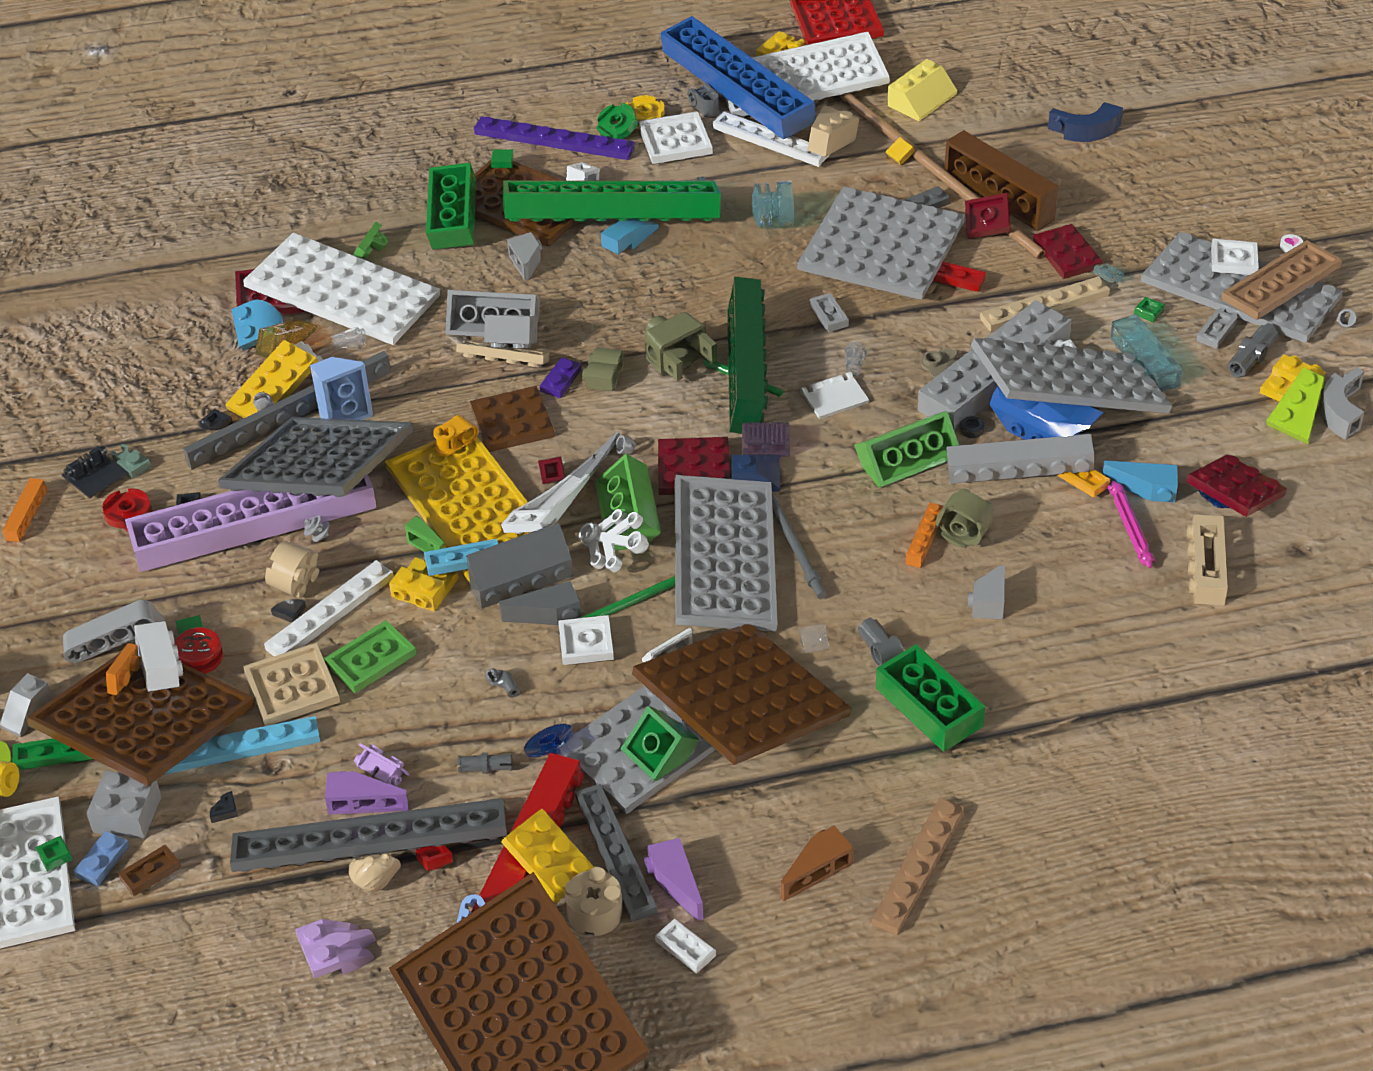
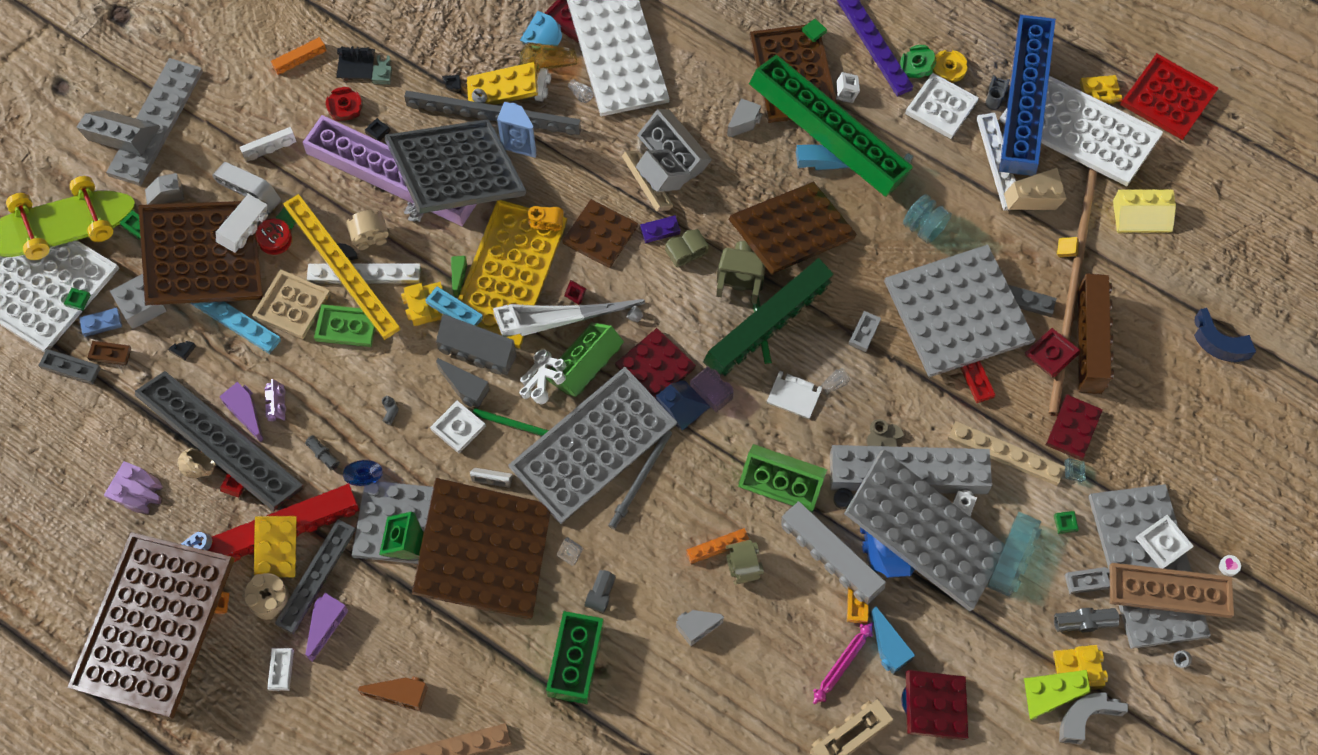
camera: 45 degrees right, 20 degrees up
orange plate [106,643,141,695] -> none
bright green hinge [353,221,389,259] -> none
green brick [426,162,477,250] -> none
none -> dark grey plate [38,349,101,385]
none -> white plate [240,127,296,162]
none -> yellow plate [283,194,400,340]
none -> reddish brown plate [728,182,857,274]

